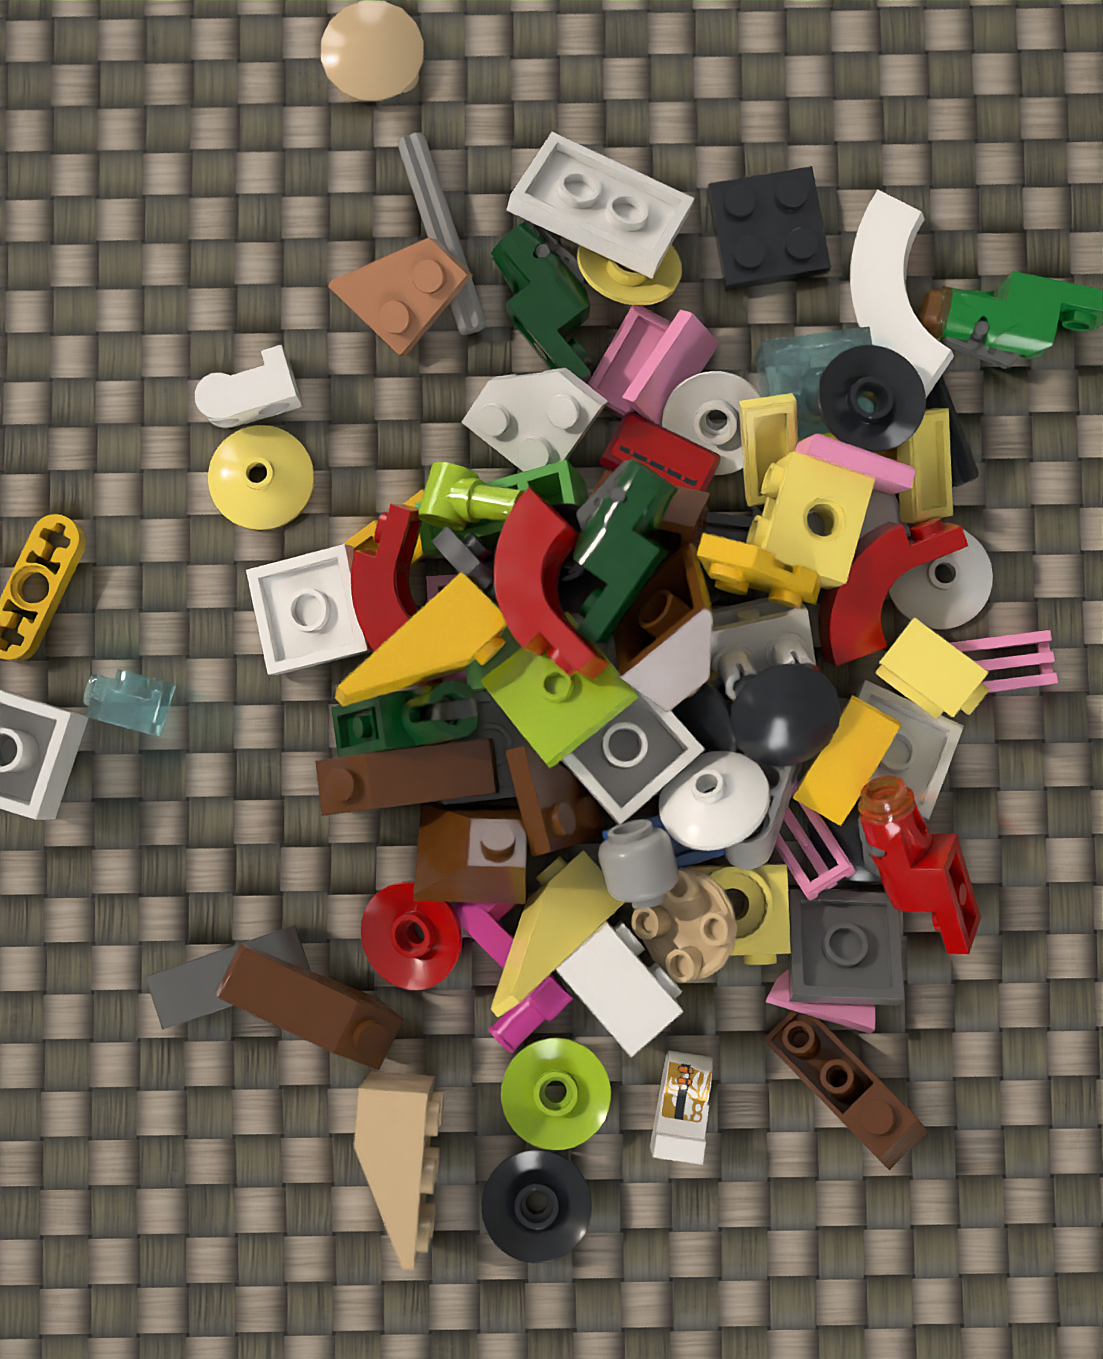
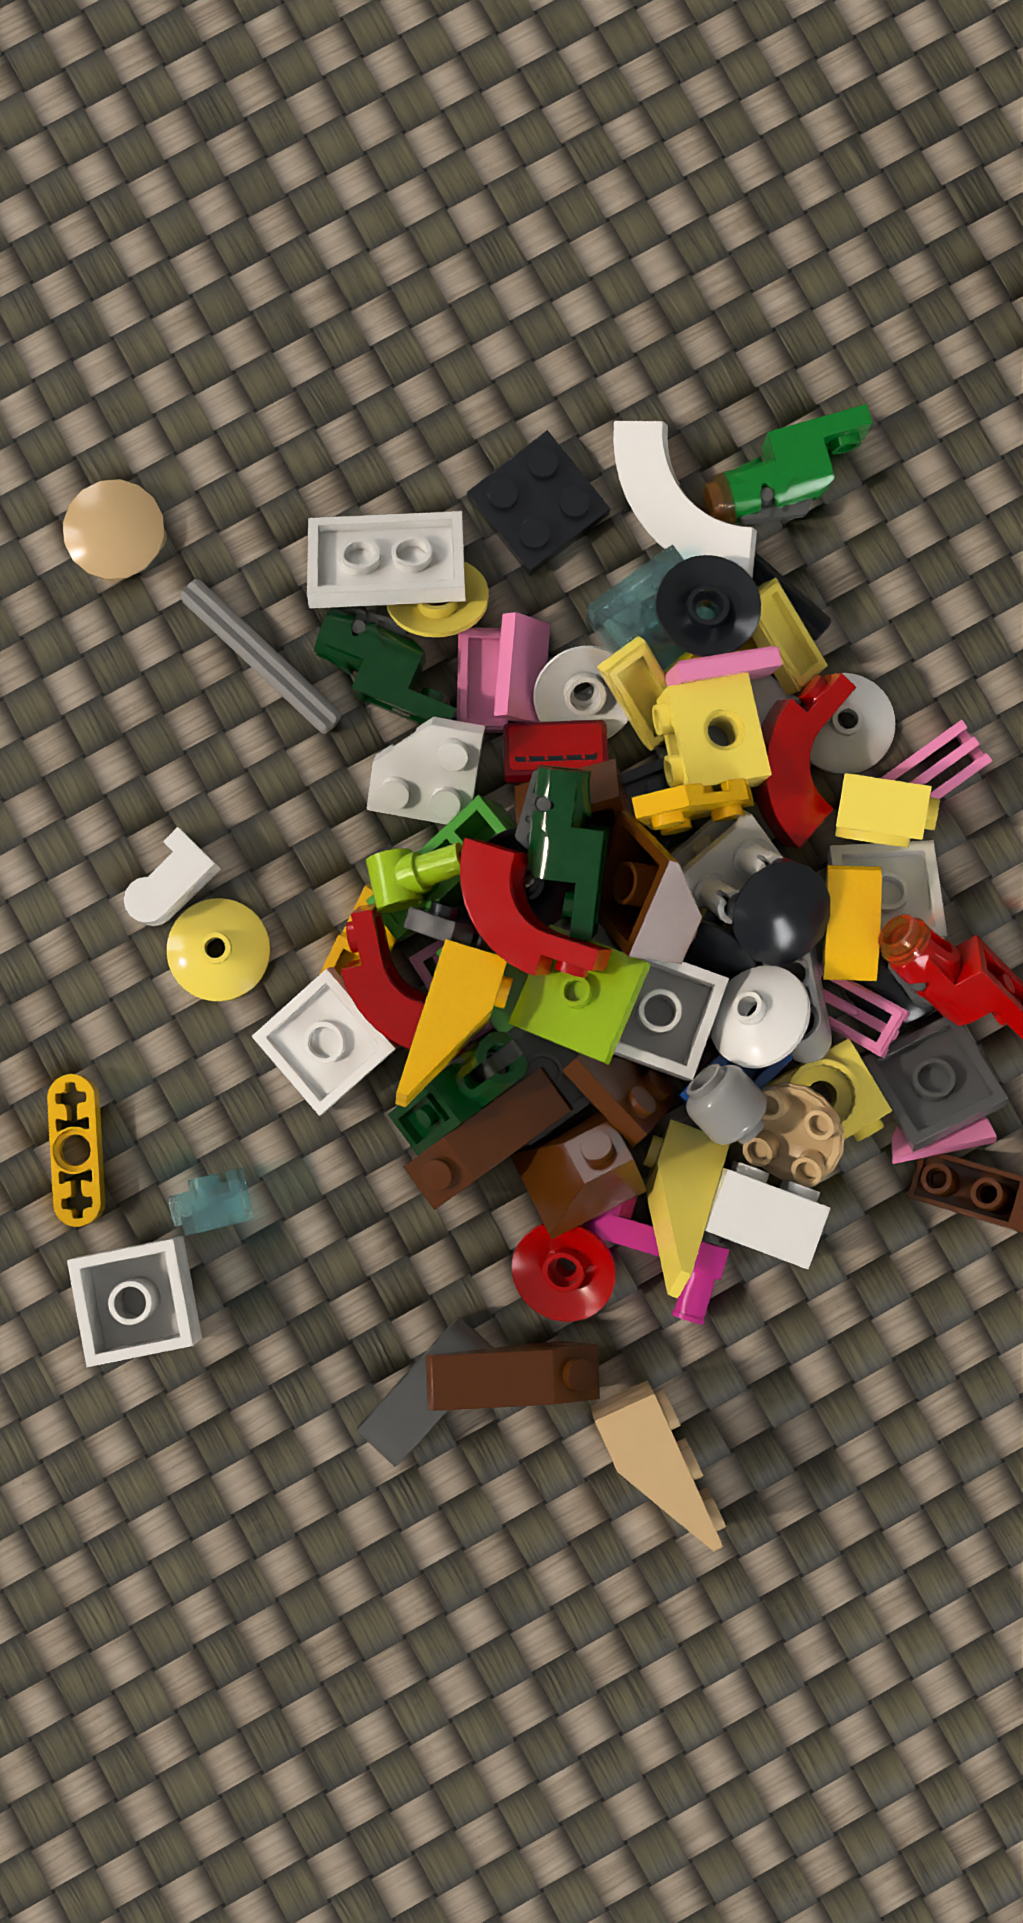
camera: 30 degrees left, 0 degrees up
nougat wing [328,238,473,356] -> none
black dish [481,1149,592,1263] -> none
lime dish [501,1037,611,1150] -> none
white leg [650,1050,713,1165] -> none

